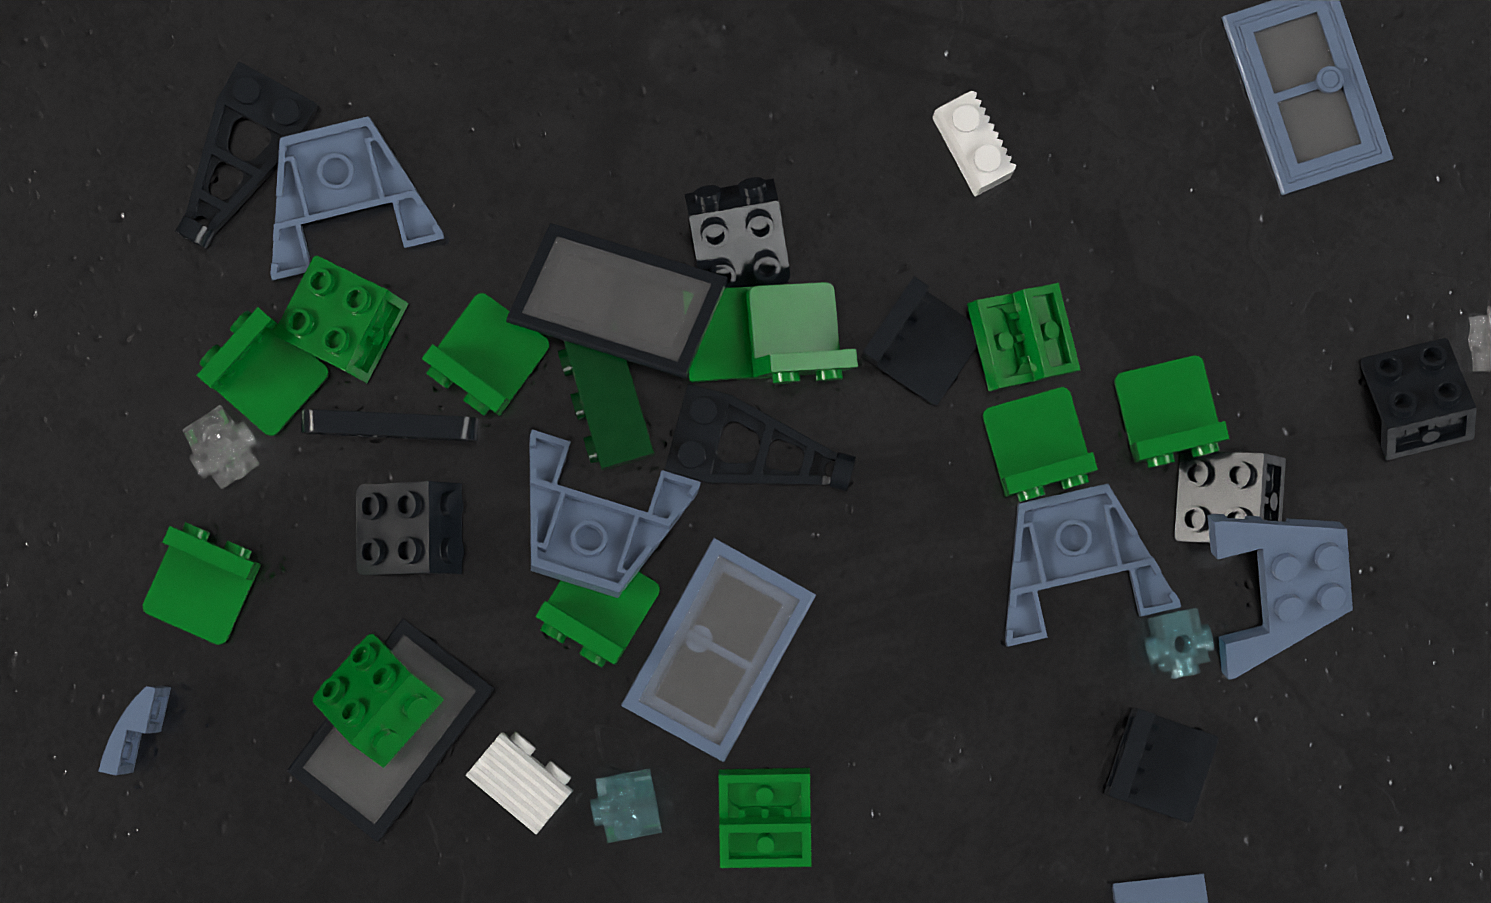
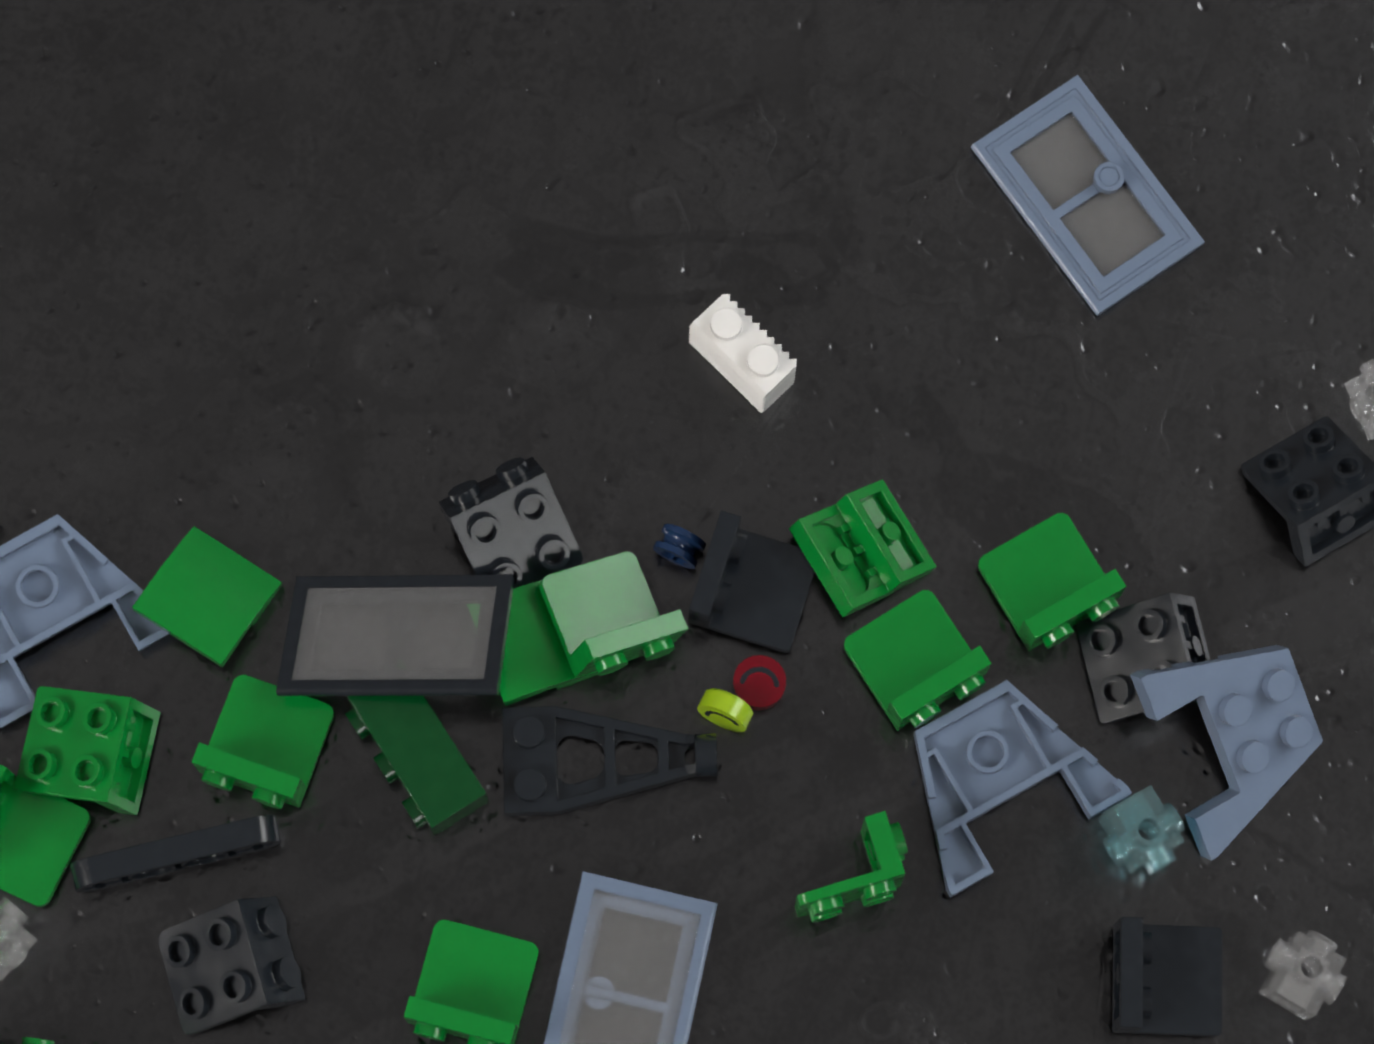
camera: 20 degrees left, 10 degrees down
sand blue wing [529,430,701,598] -> none
none -> green slope [132,526,282,668]
none -> dark blue bush [653,523,706,569]
none -> lime tile [697,688,753,732]
none -> dark red tile [733,655,786,711]
none -> green bracket [795,811,908,923]
none -> clear brick [1258,930,1347,1021]

